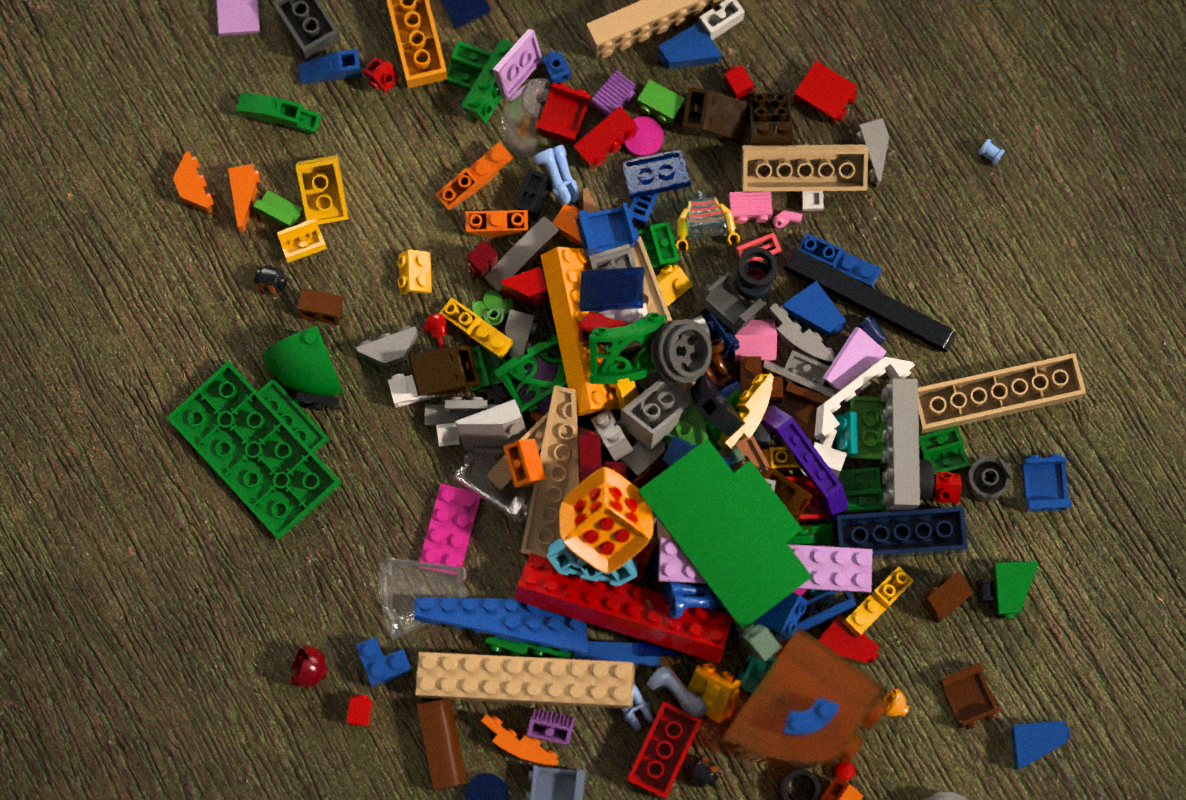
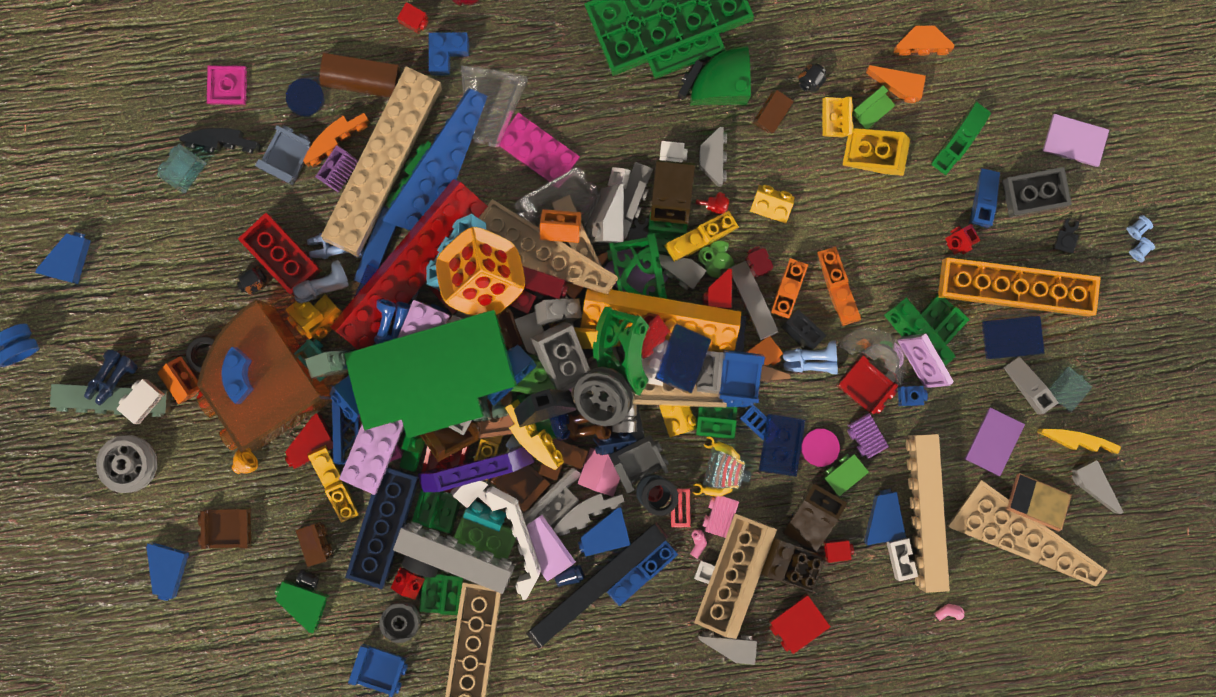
camera: 115 degrees right, 10 degrees up
red brick [573,106,639,169] -> none

